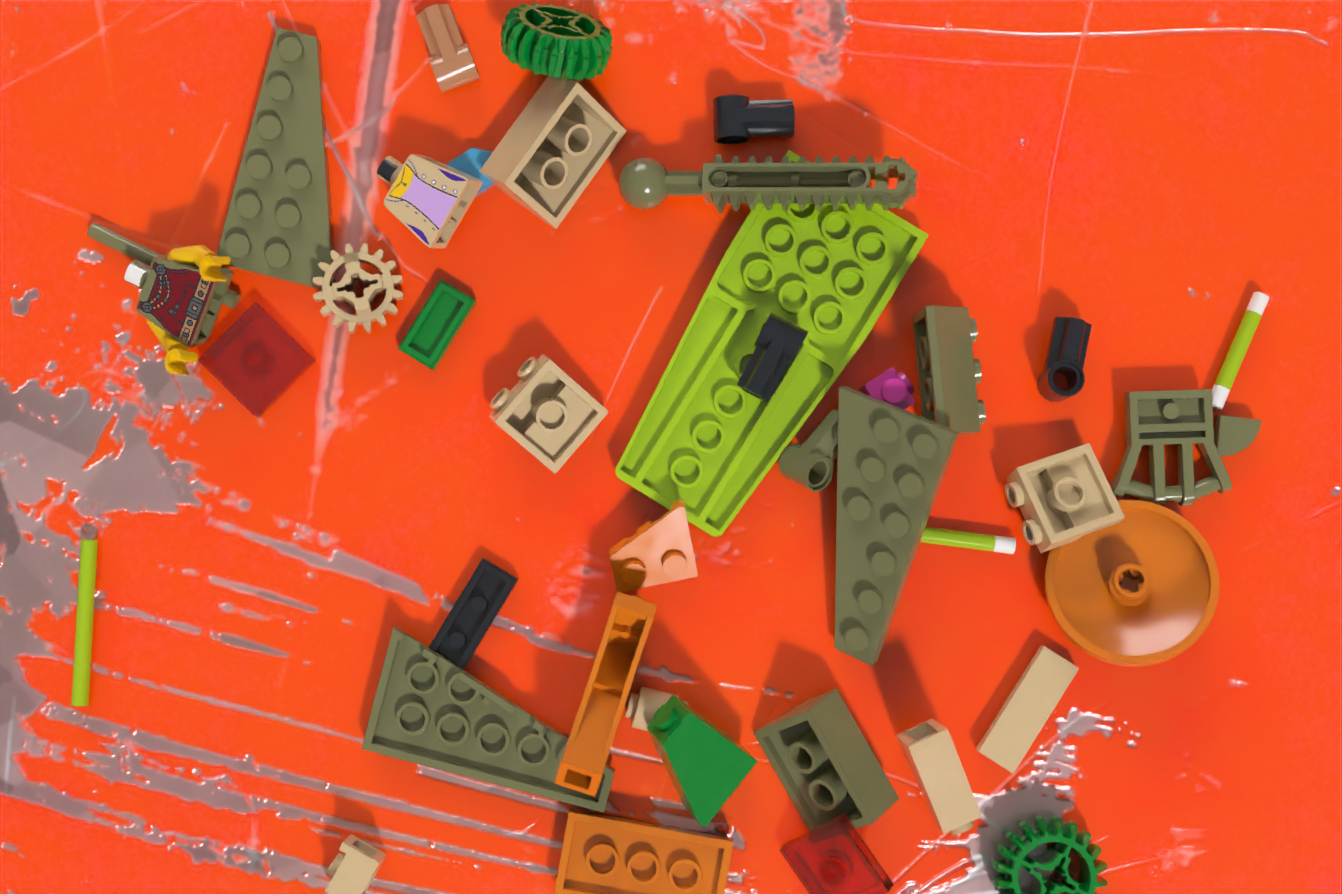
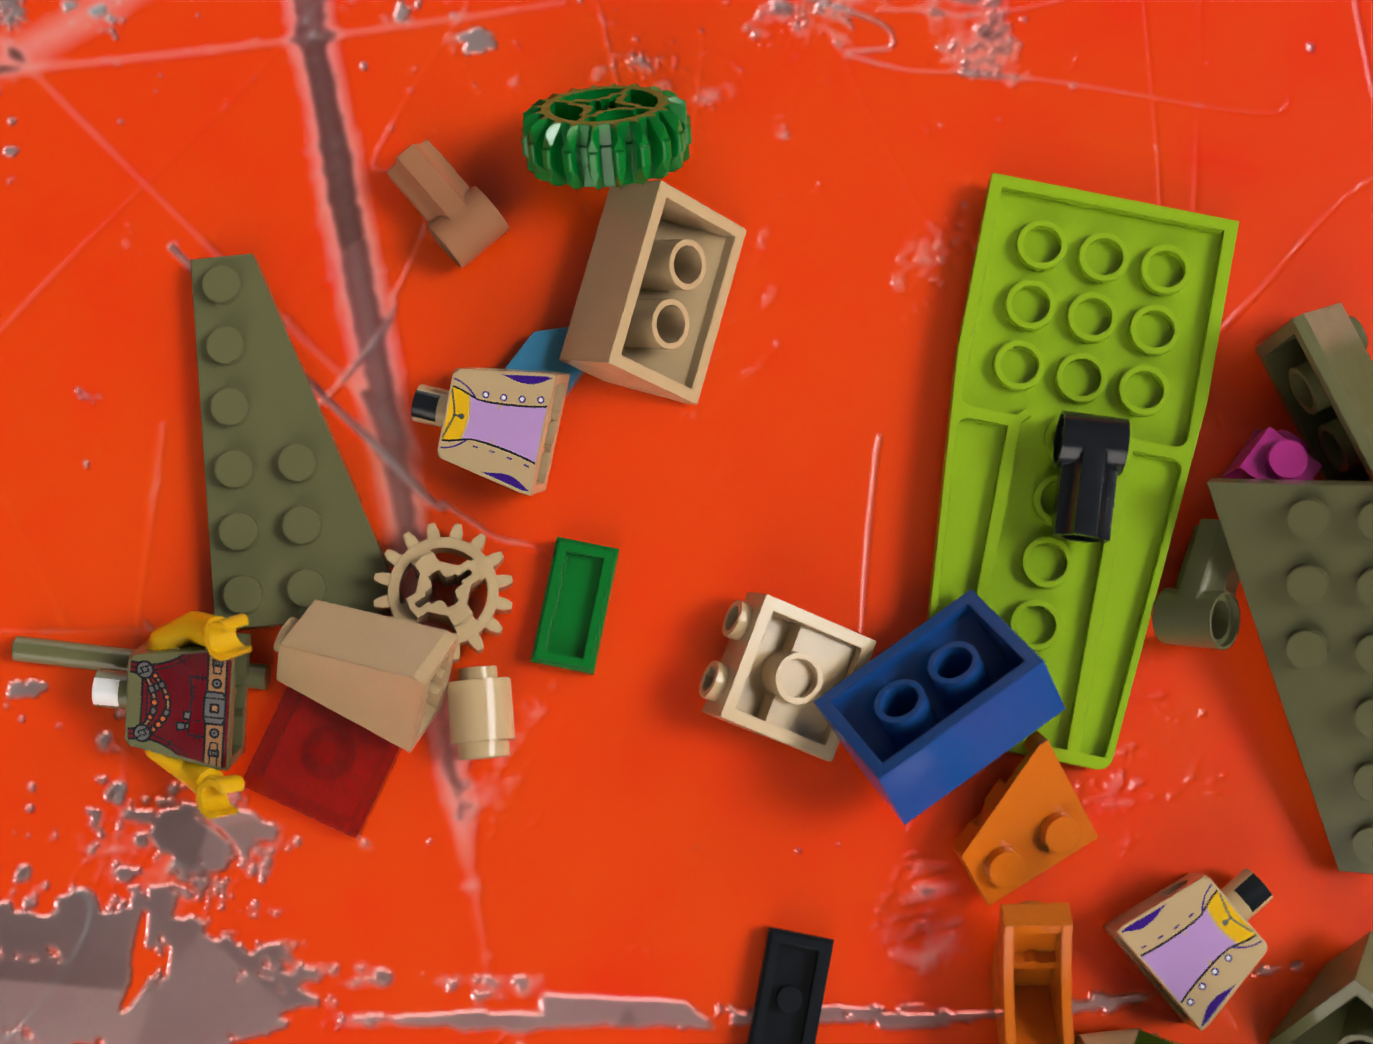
camera: 15 degrees left, 5 degrees down
olive gear [618,154,918,213] -> none
black piece [713,95,795,144] -> none
none -> tan slope [274,599,458,753]
none -> tan brick [447,666,516,761]
none -> blue slope [814,589,1065,825]
none -> torso [1103,868,1273,1031]

